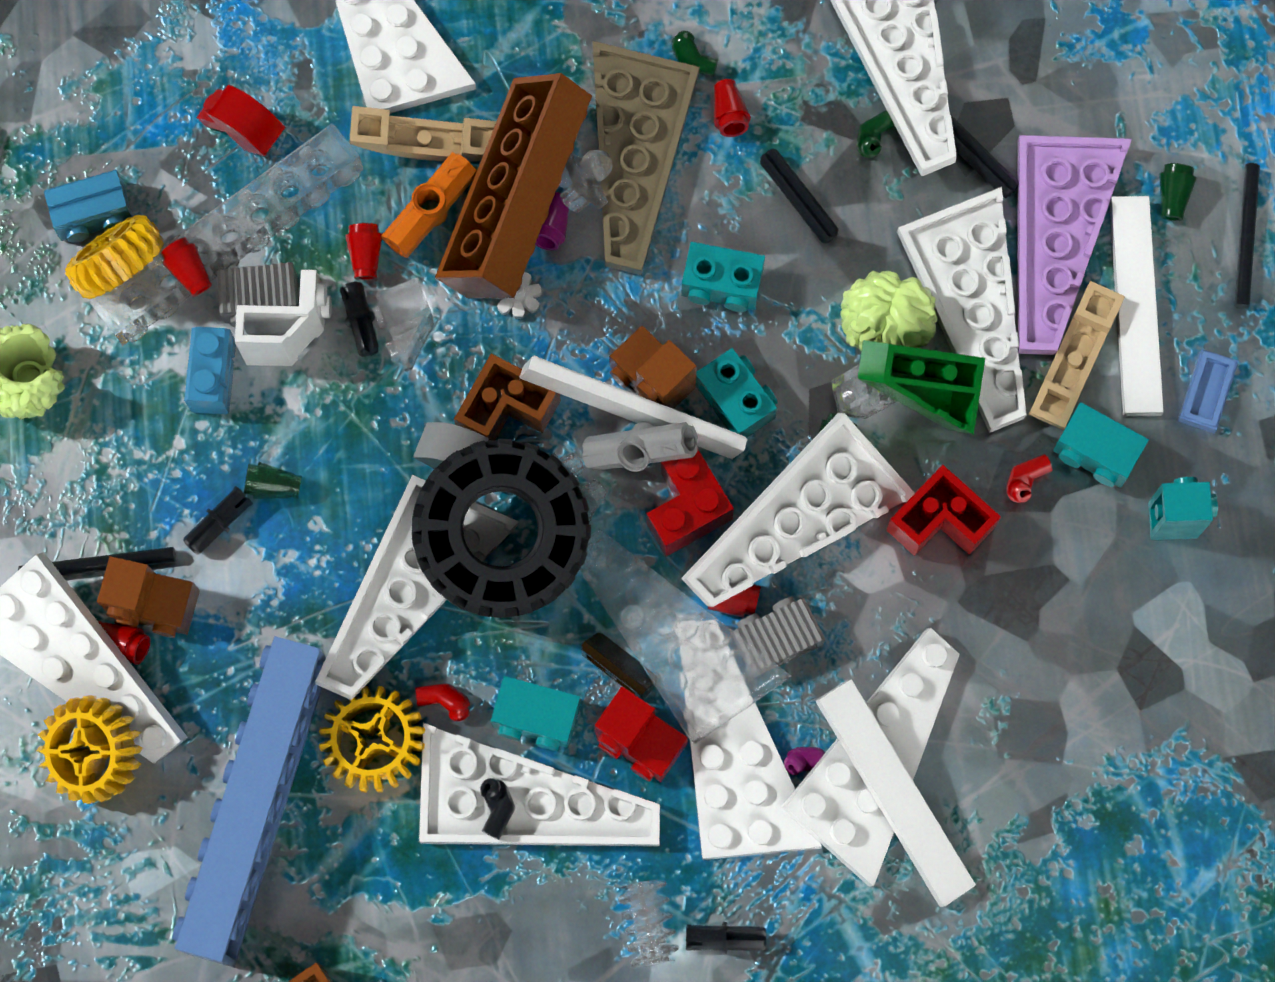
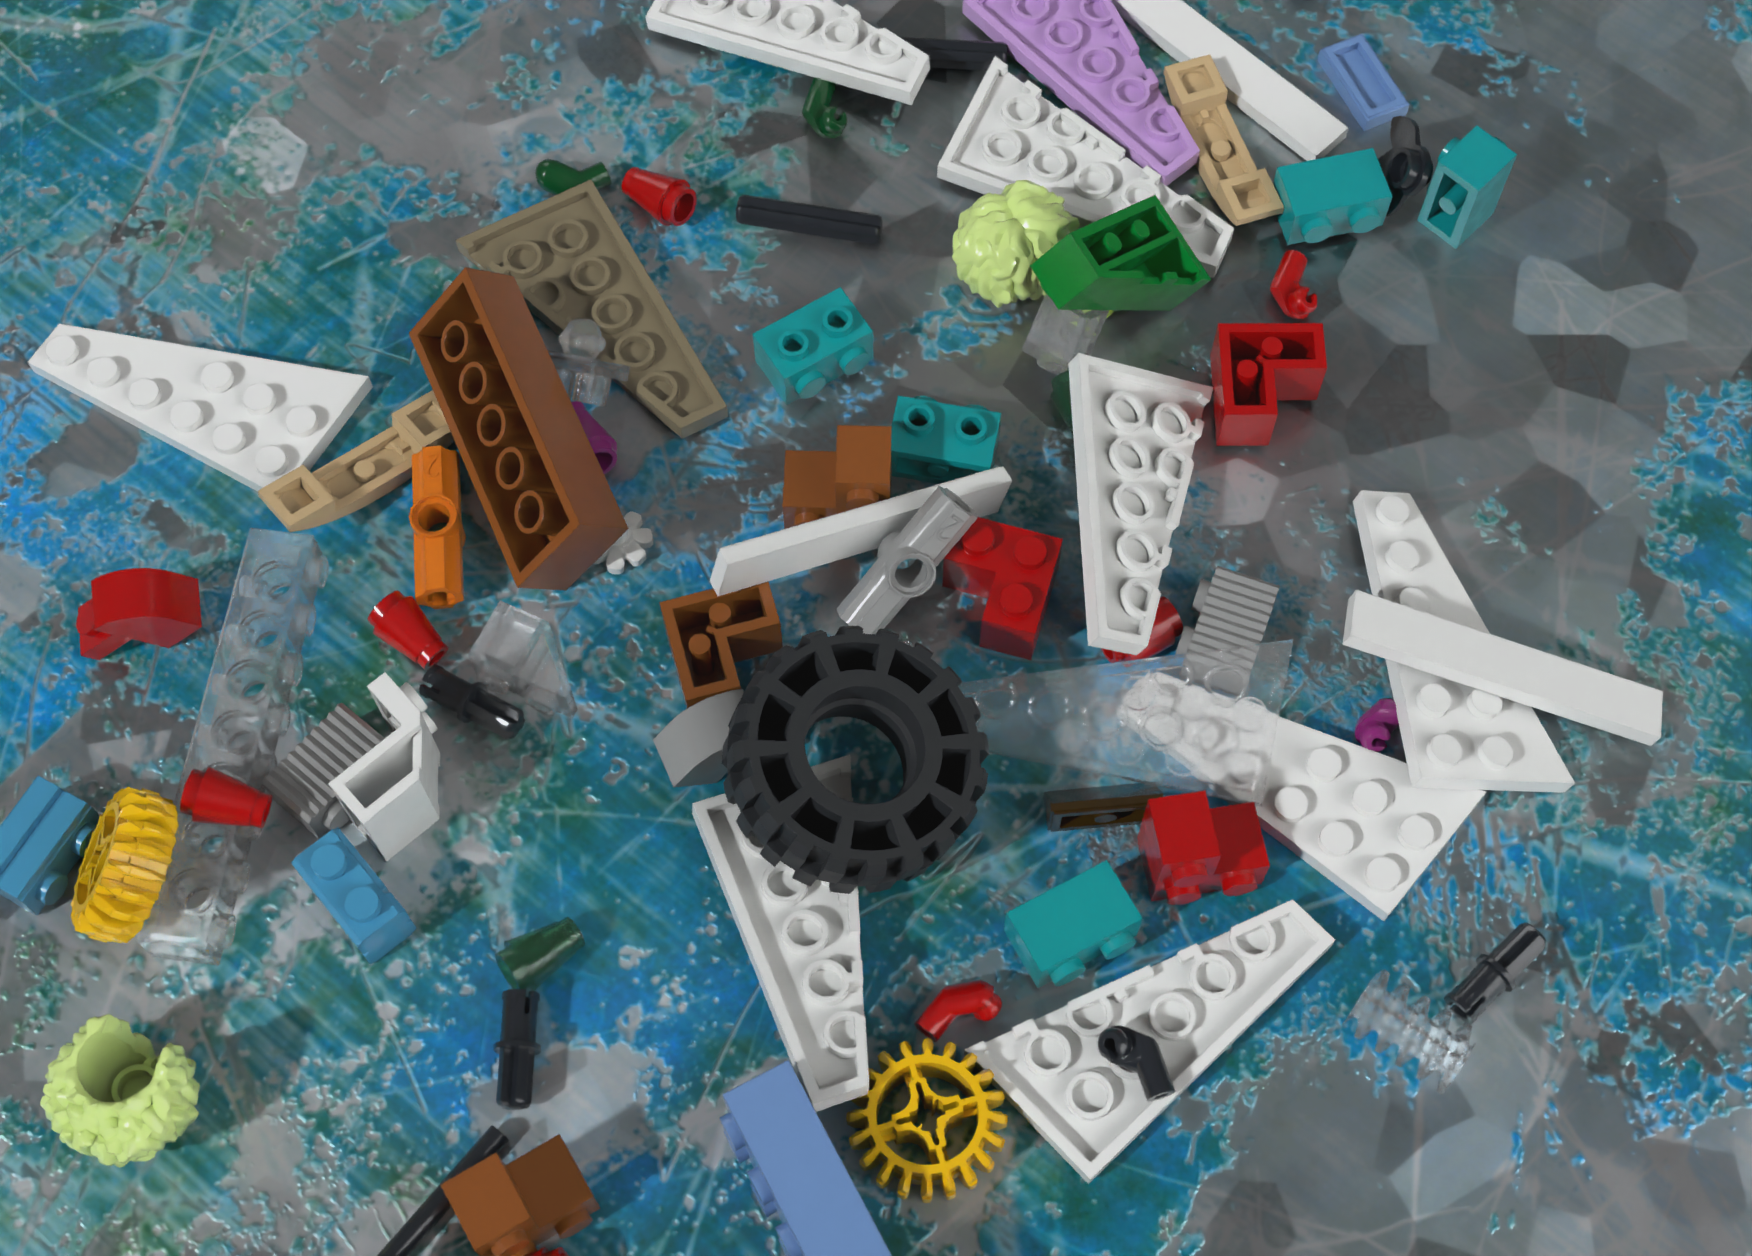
camera: 45 degrees left, 10 degrees down
none -> black plate [1378,116,1433,217]

